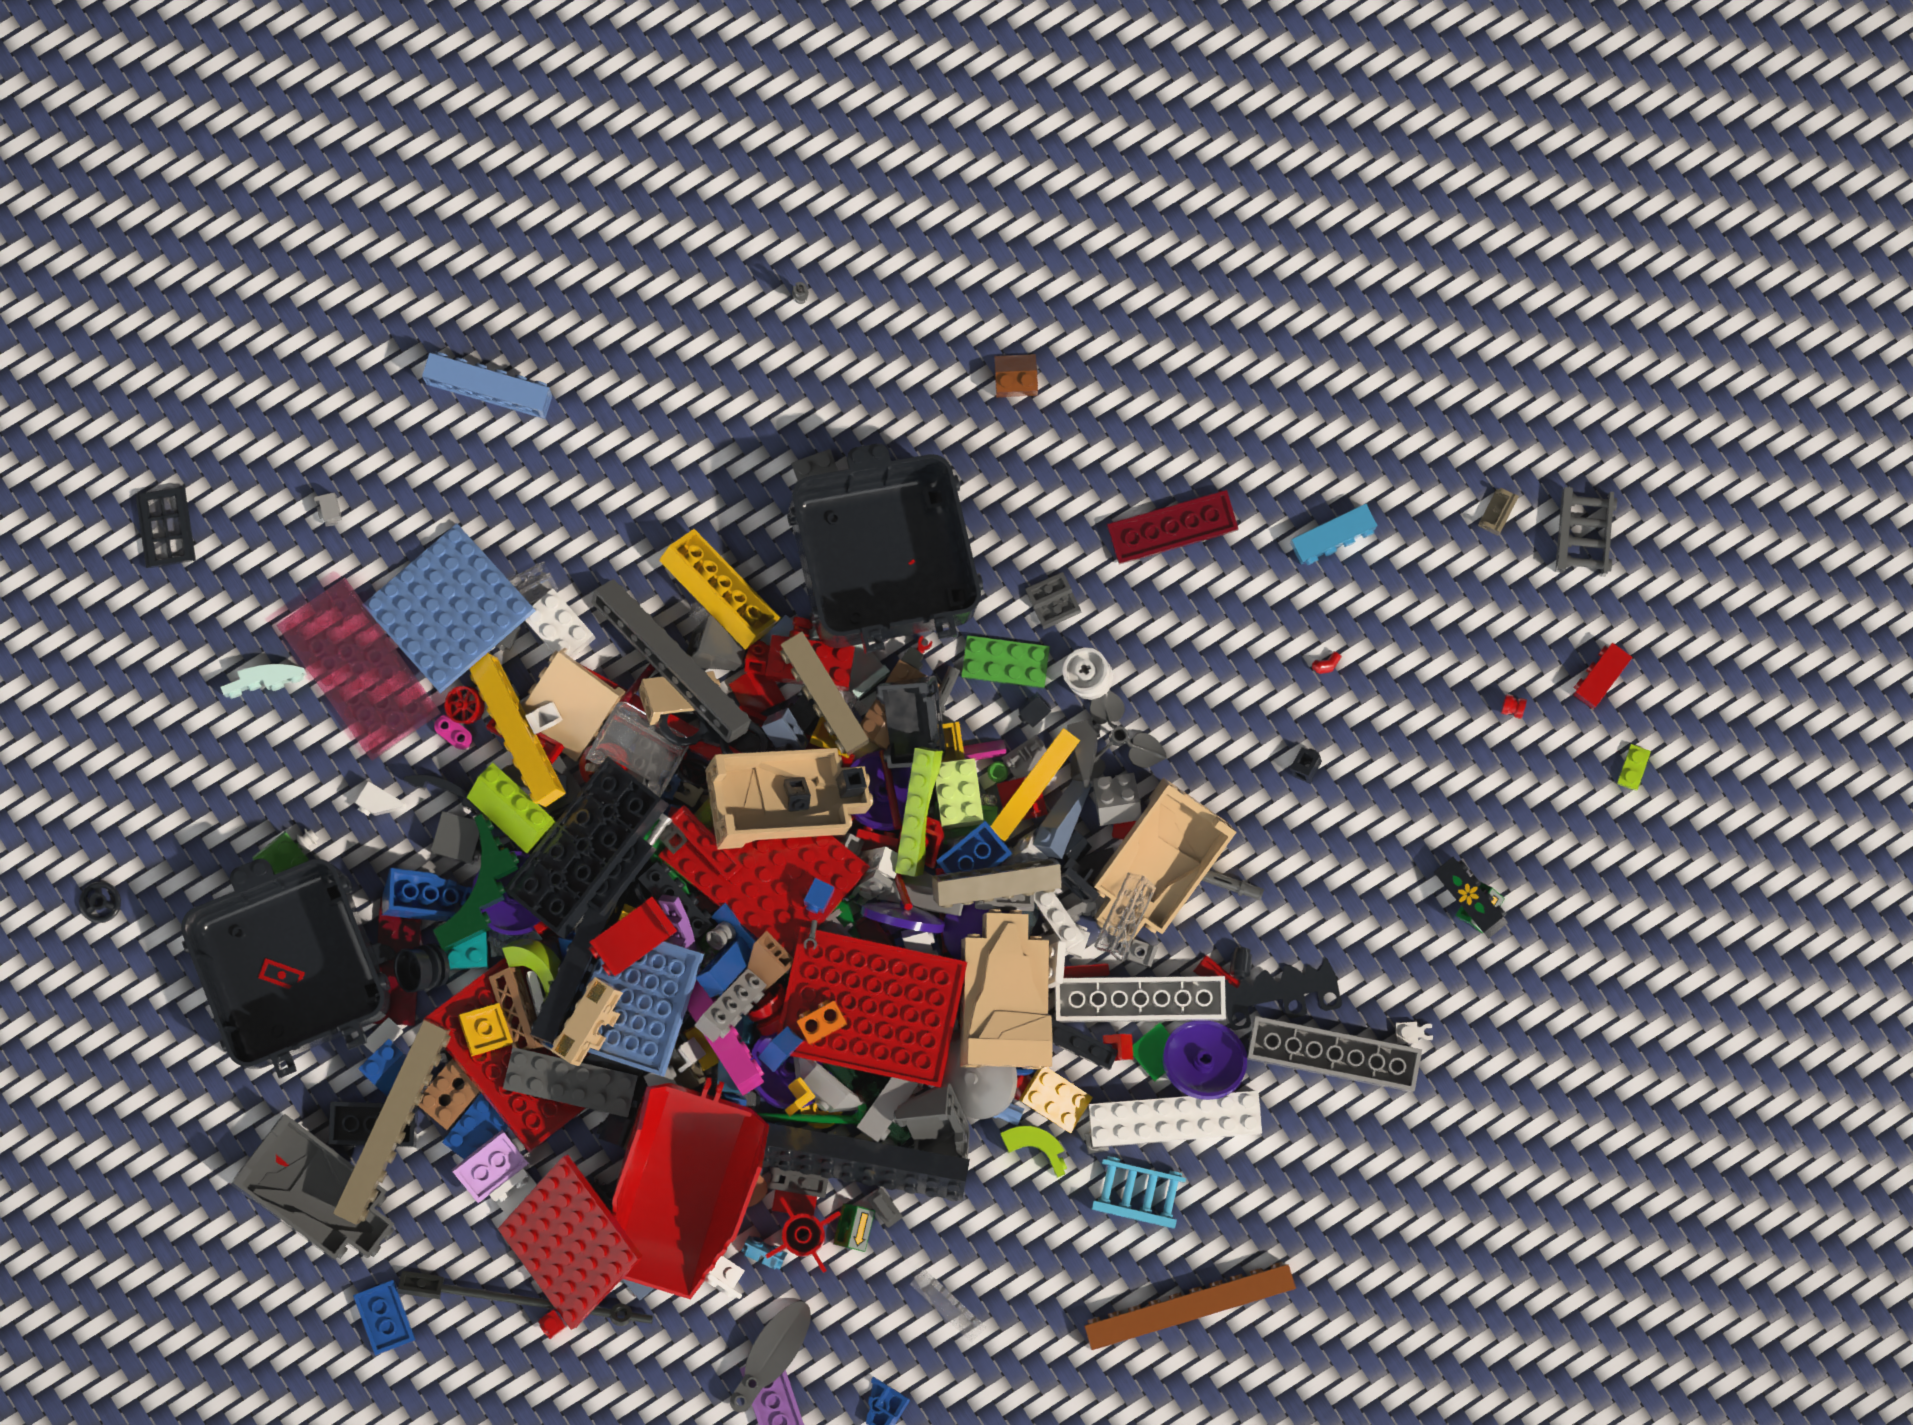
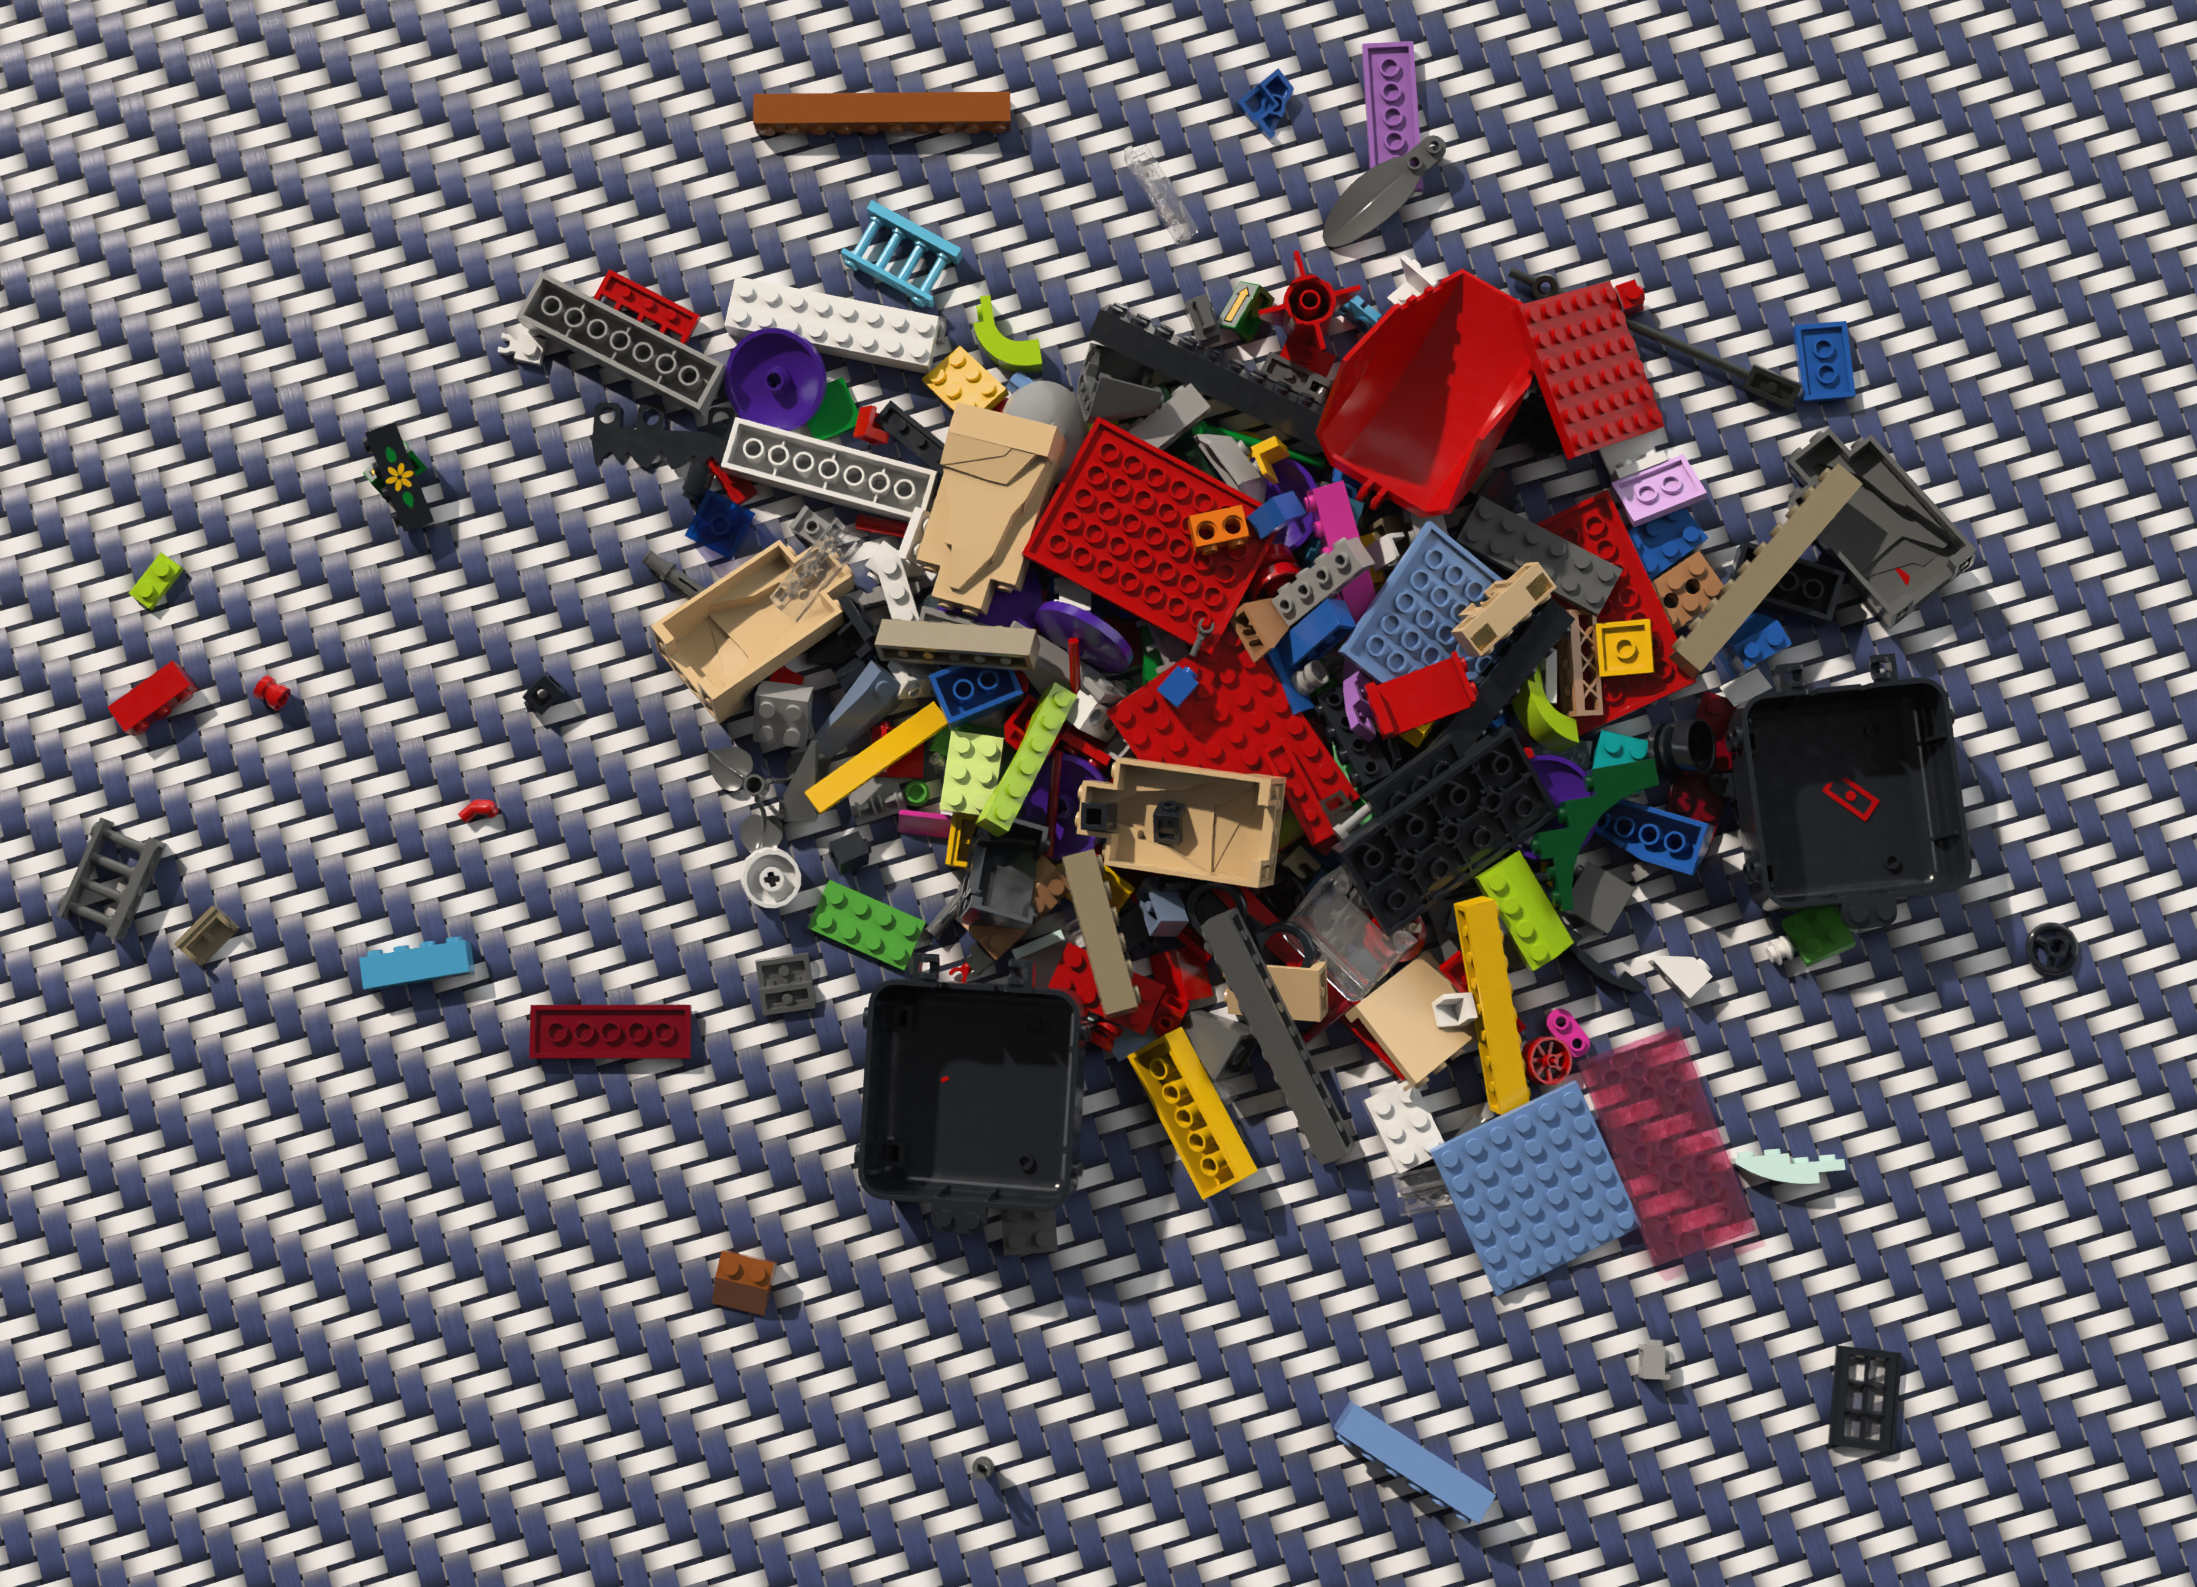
camera: 160 degrees left, 0 degrees up
none -> red hinge [593,269,701,345]
none -> clear blue brick [684,489,758,562]

